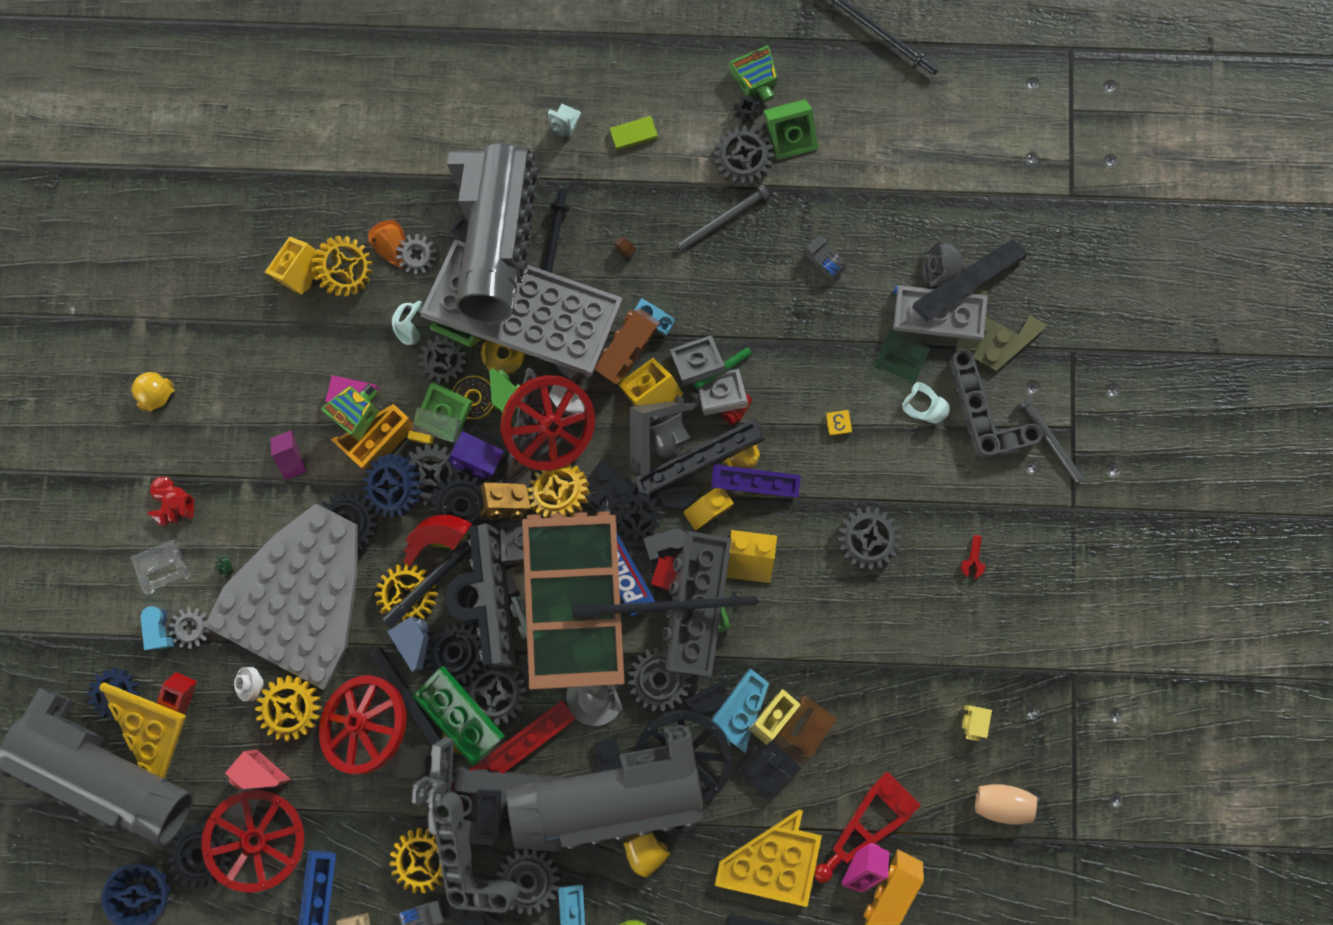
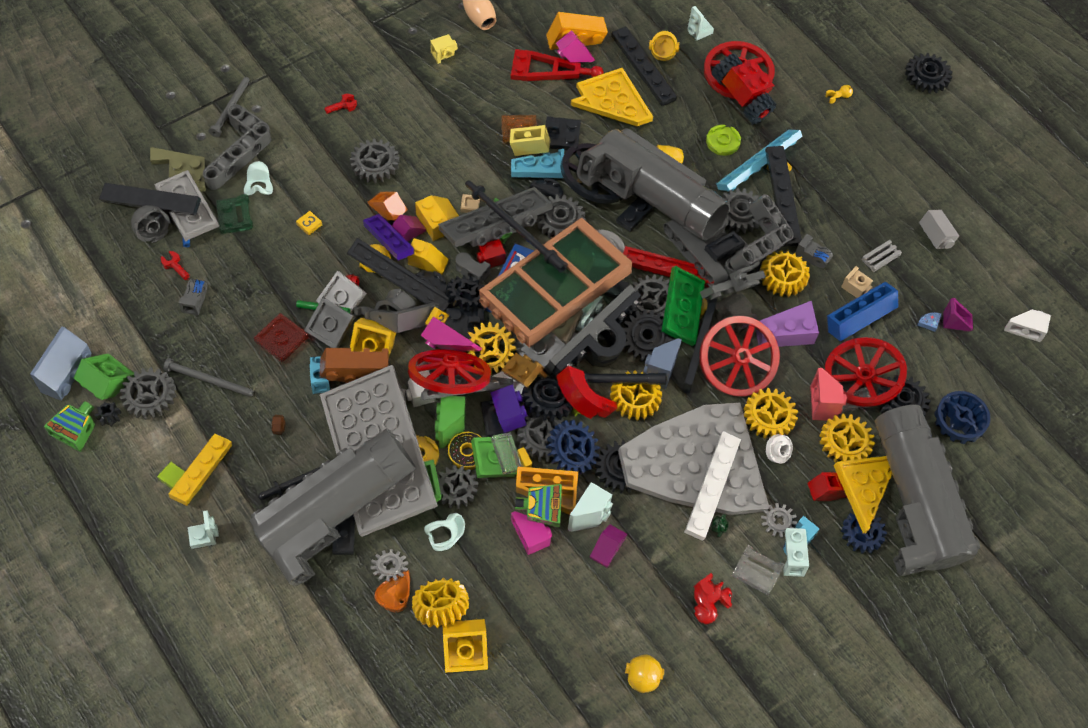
camera: 135 degrees left, 20 degrees down
none -> slope [30,327,92,401]
none -> red bar [161,251,190,280]
none -> yellow plate [169,434,232,506]
none -> clear red plate [254,313,309,362]
none -> orange slope [368,192,408,221]
none -> magenta slope [392,215,426,242]
none -> dark pink slope [421,317,482,352]
none -> yellow tile [425,307,449,325]
none -> tan tile [461,194,480,213]
none -> light aqua slope [568,482,613,532]
none -> white plate [684,431,741,541]
none -> medium lavender wedge [756,301,819,347]
none -> light aqua bracket [783,528,809,577]
none -> yellow gear [819,413,875,462]

